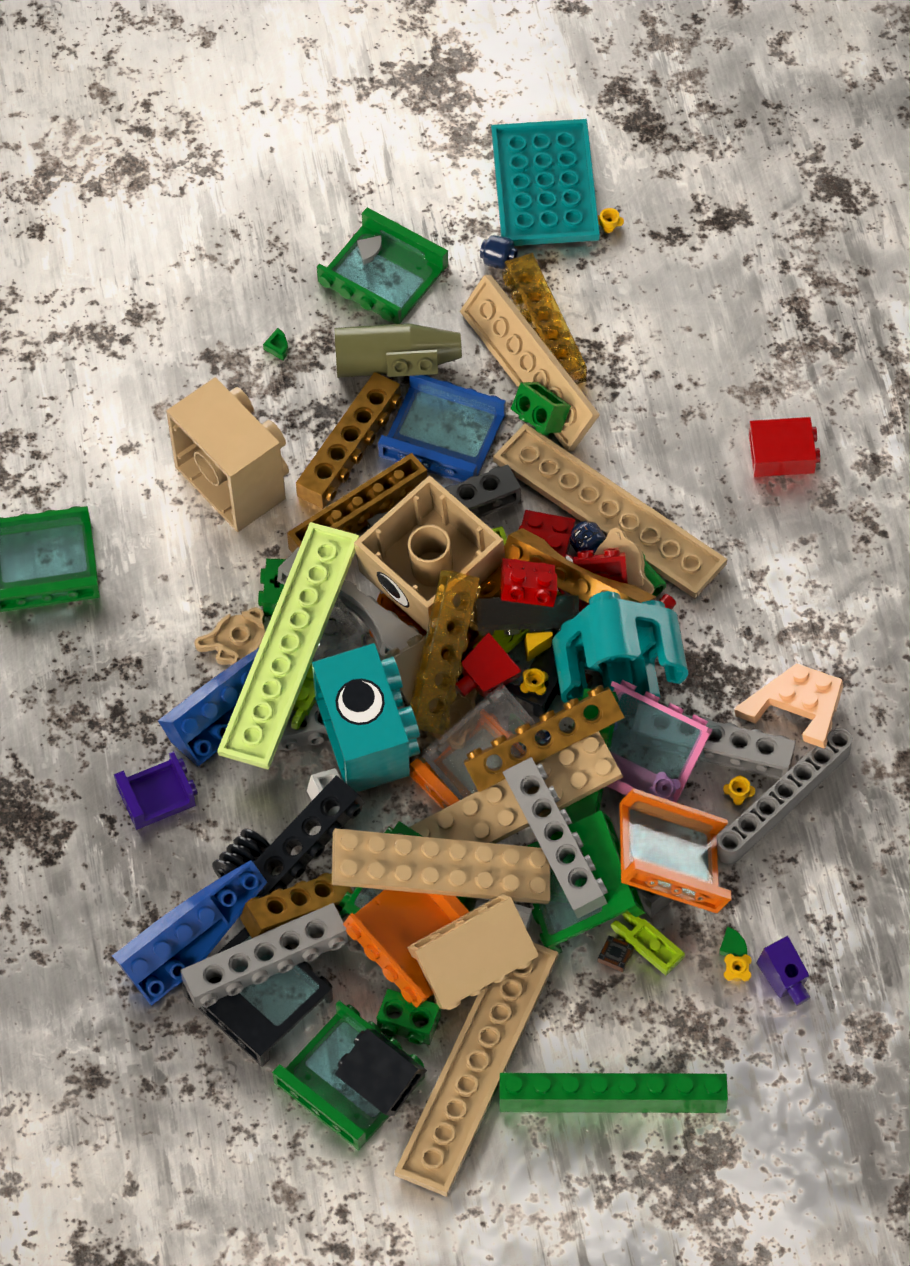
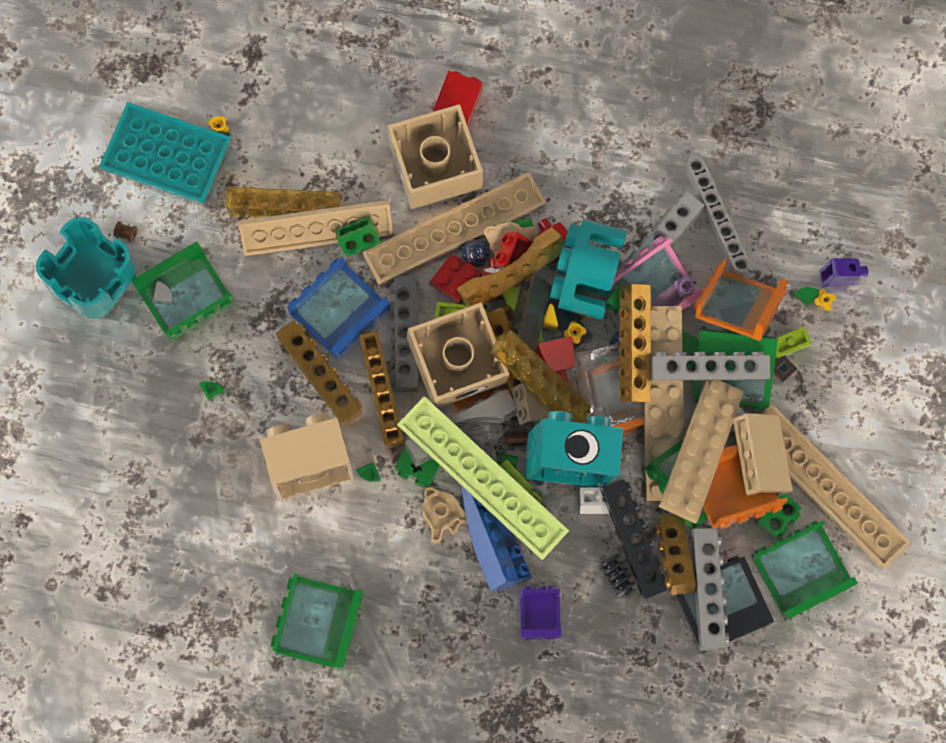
camera: 70 degrees left, 15 degrees up
blue wedge [112,860,267,1006] -> none
olive piece [334,323,462,378] -> none
black brick [335,1028,427,1116] -> none
dark blue head [480,235,518,270] -> none
green brick [500,1073,728,1113] -> none
red plate [501,558,557,607] -> none
yellow plate [723,775,755,805] -> none
light nougat wing [734,663,843,749] -> none
none -> teal piece [36,217,137,319]
none -> reddish brown bush [113,221,137,242]
none -> green tile [356,462,381,482]
none -> tan brick [387,104,483,209]

